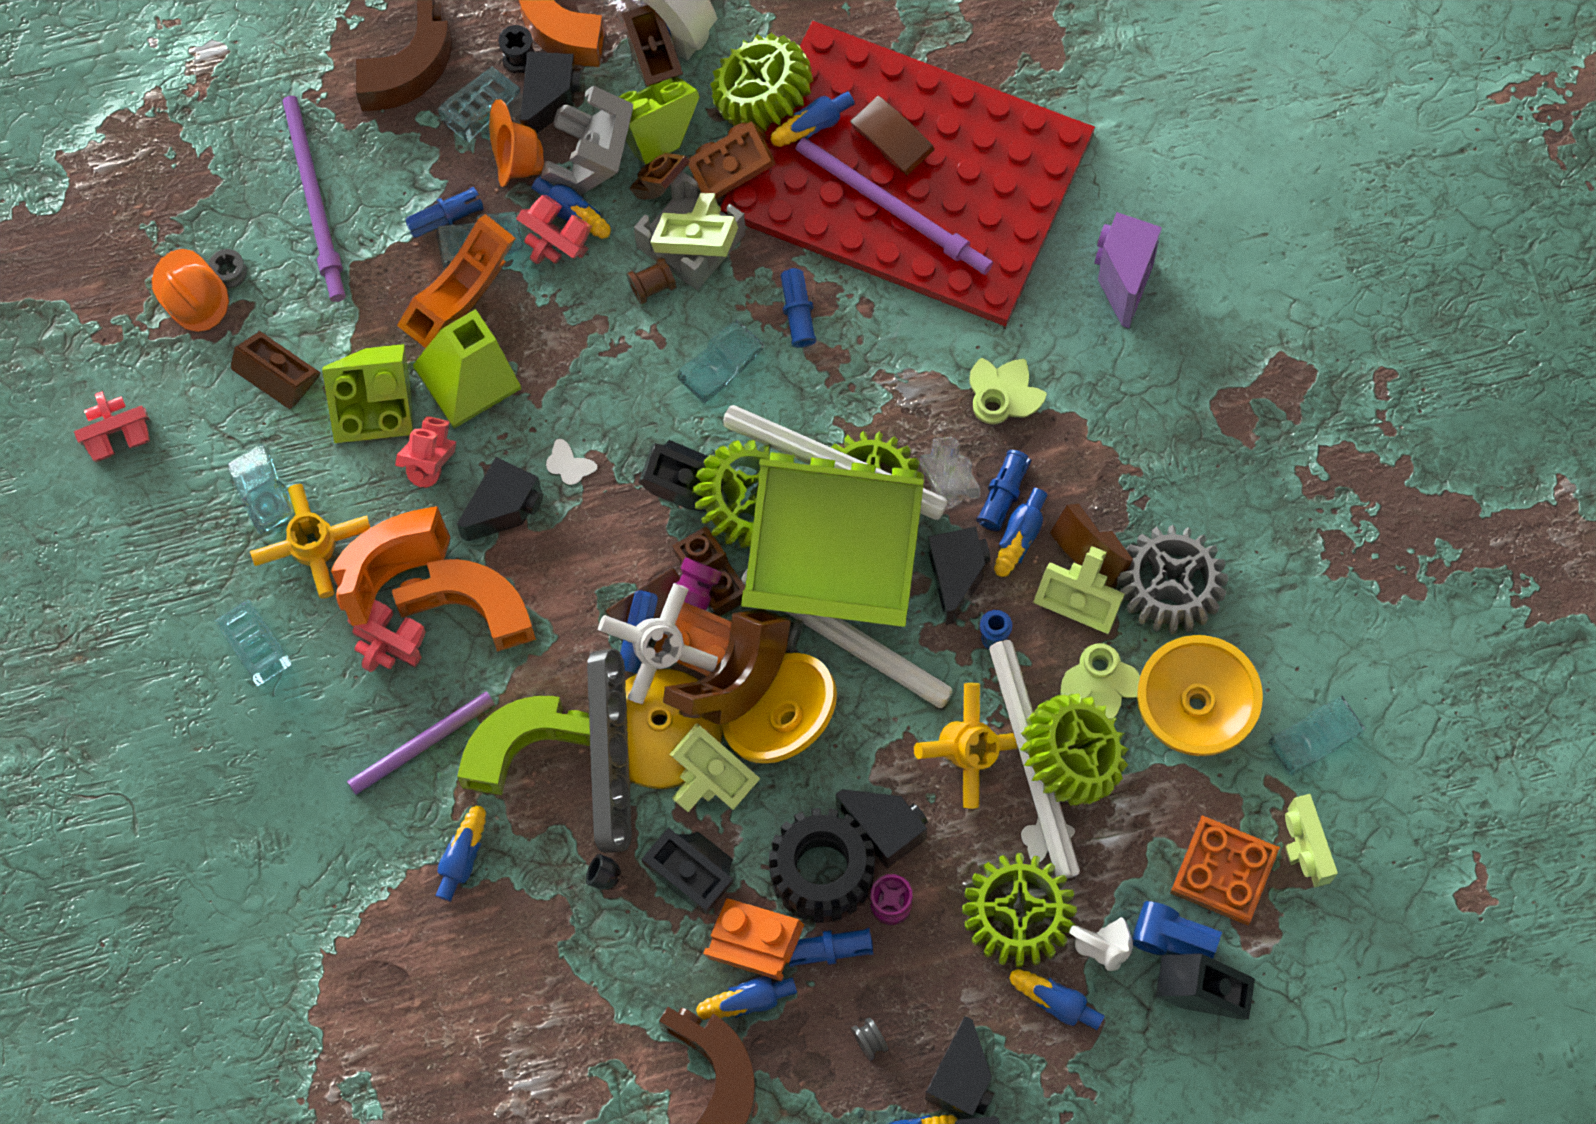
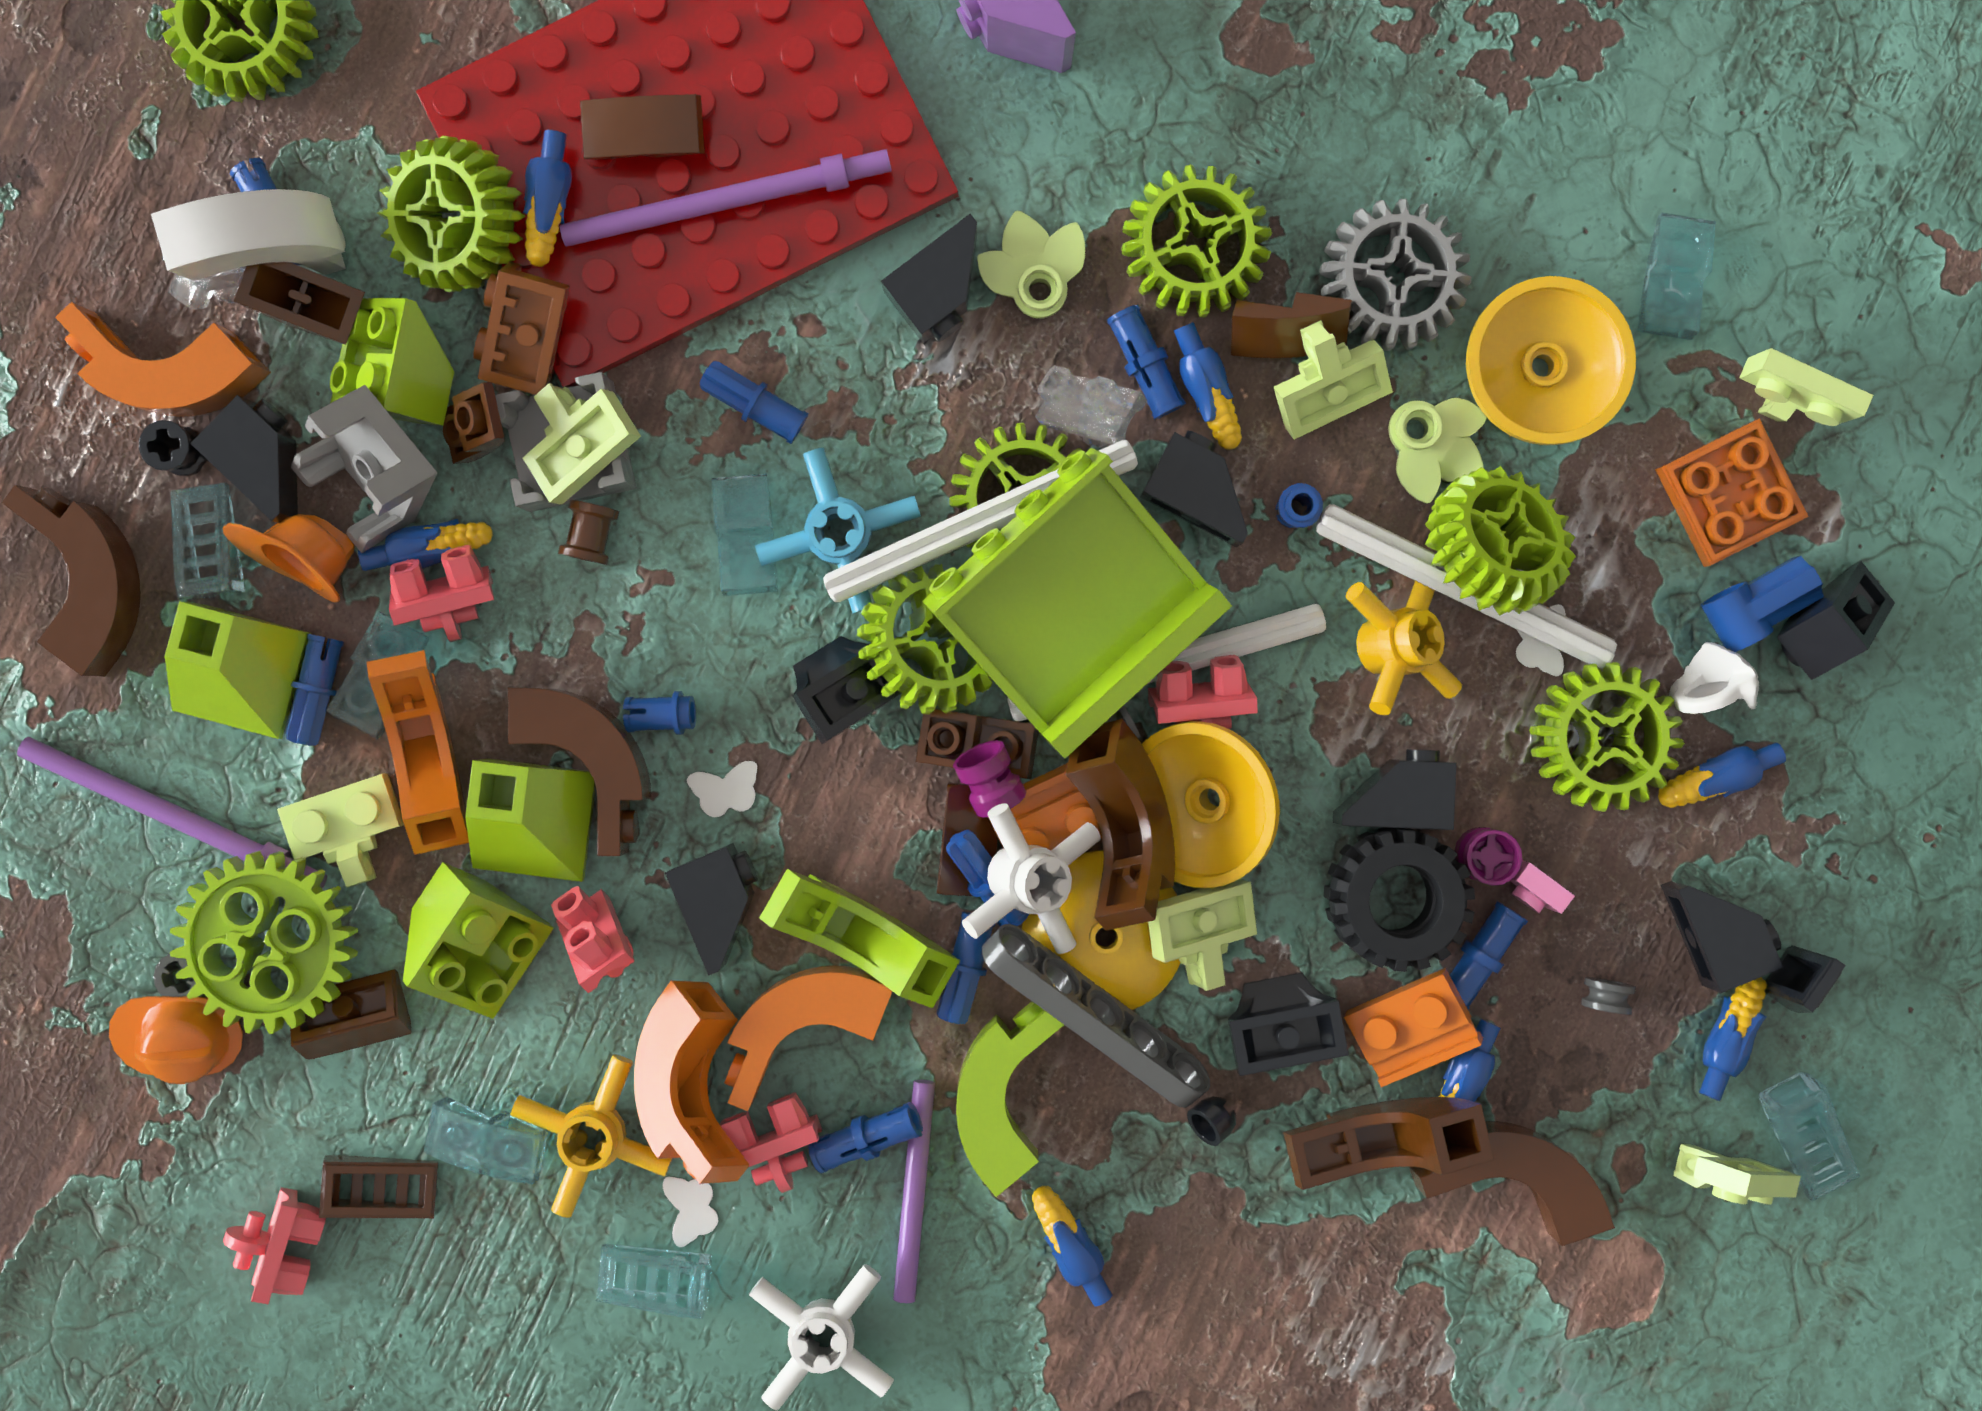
camera: 55 degrees left, 20 degrees up
none -> lime slope [165,601,311,739]
none -> lime gear [170,851,358,1034]
none -> yellowish green hinge [277,773,404,887]
none -> reddish brown slope [319,1155,438,1219]
none -> reddish brown arch [508,688,651,856]
none -> blue pin [623,691,696,735]
none -> white sticker [663,1176,718,1247]
none -> white bar [749,1264,894,1411]
none -> medium azure bar [755,448,921,614]
none -> lime arch [759,869,960,1008]
none -> blue pin [808,1102,923,1173]
none -> black slope [881,213,977,344]
none -> blue axle [937,912,996,1024]
none -> lime gear [1121,164,1272,317]
none -> coral hips [1148,655,1258,729]
none -> reddish brown arch [1283,1097,1494,1190]
none -> bright pink plate [1510,860,1575,914]

